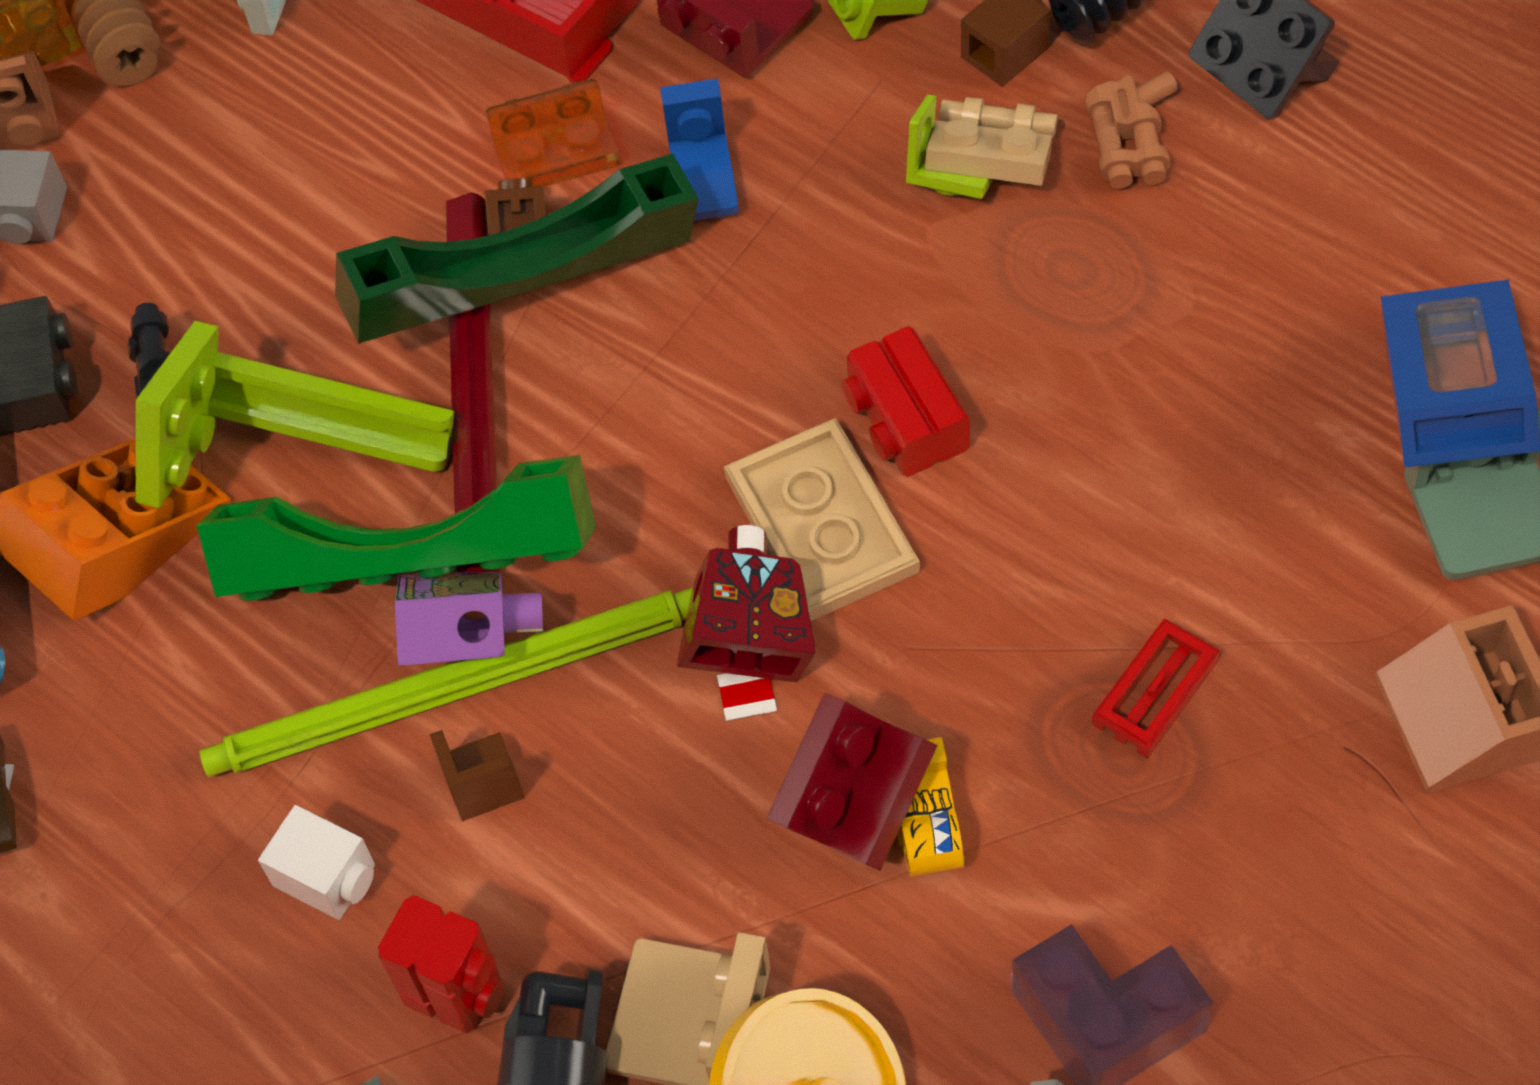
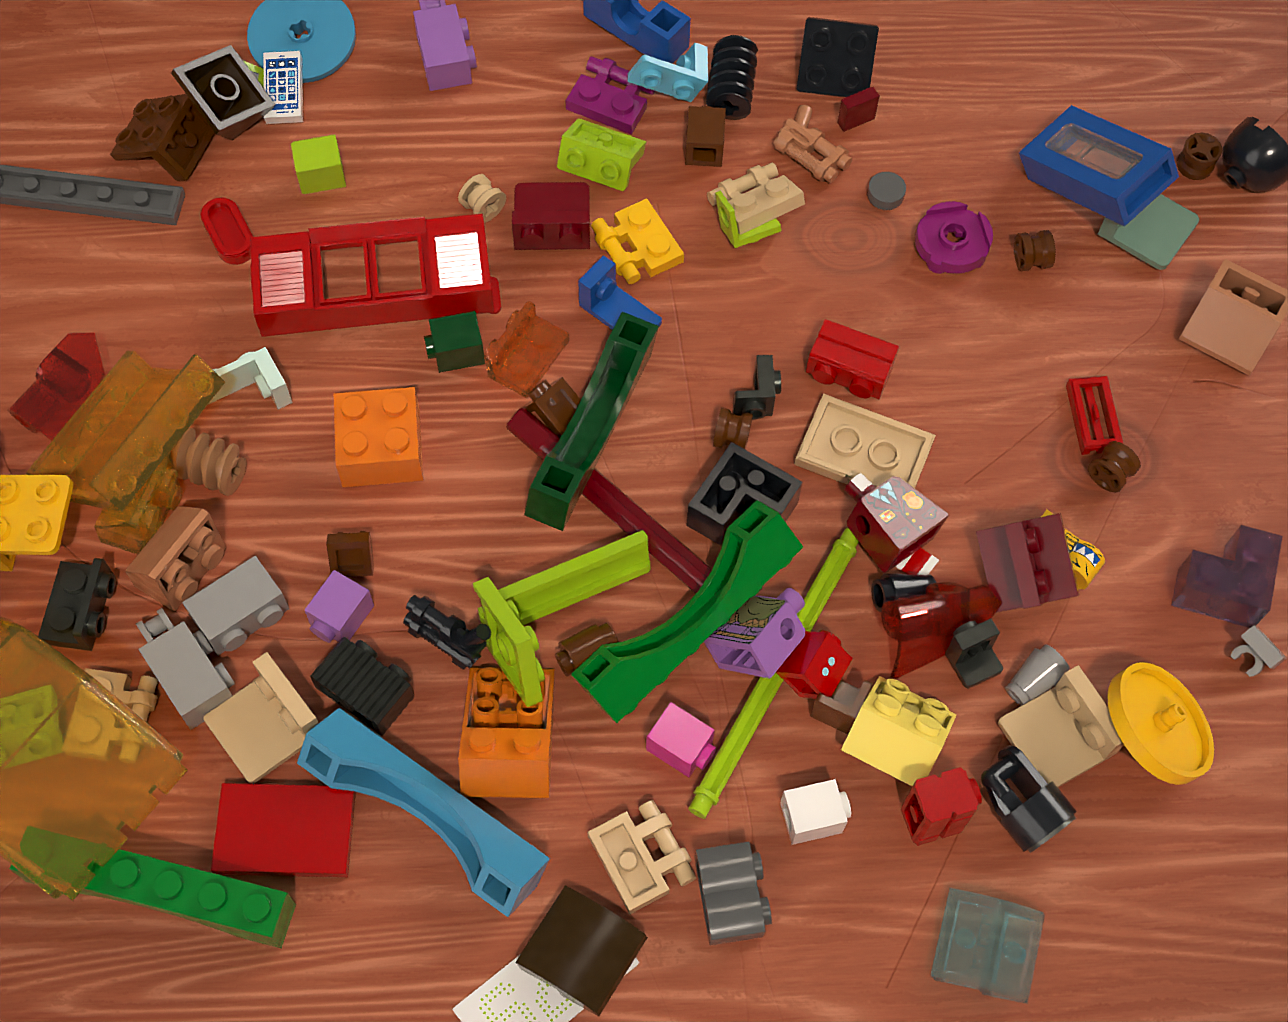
camera: 50 degrees left, 5 degrees up
none -> medium lavender brick [304,570,374,643]
none -> reddish brown tile [326,531,374,577]
none -> orange brick [333,387,424,487]
none -> dark green brick [424,311,485,373]
none -> reddish brown brick [555,623,619,677]
none -> tan plate [587,800,697,915]
none -> yellow plate [591,198,684,284]
none -> brick [646,702,716,778]
none -> black brick [686,442,803,545]
none -> dark grey brick [694,842,772,946]
none -> reddish brown wheel [713,407,753,450]
none -> pearl dark grey bracket [733,355,781,420]
none -> red brick [776,630,853,699]
none -> dark red tile [837,87,880,132]
none -> light yellow slope [841,676,957,786]
none -> dark grey tile [867,172,906,210]
none -> black cone [871,574,937,615]
none -> clear red panel [881,582,1001,679]
none -> magenta plate [915,201,993,274]
none -> pearl dark grey bracket [945,618,1003,689]
none -> light grey cone [1005,644,1070,706]
none -> reddish brown wheel [1014,230,1056,271]
none -> reddish brown wheel [1088,441,1141,493]

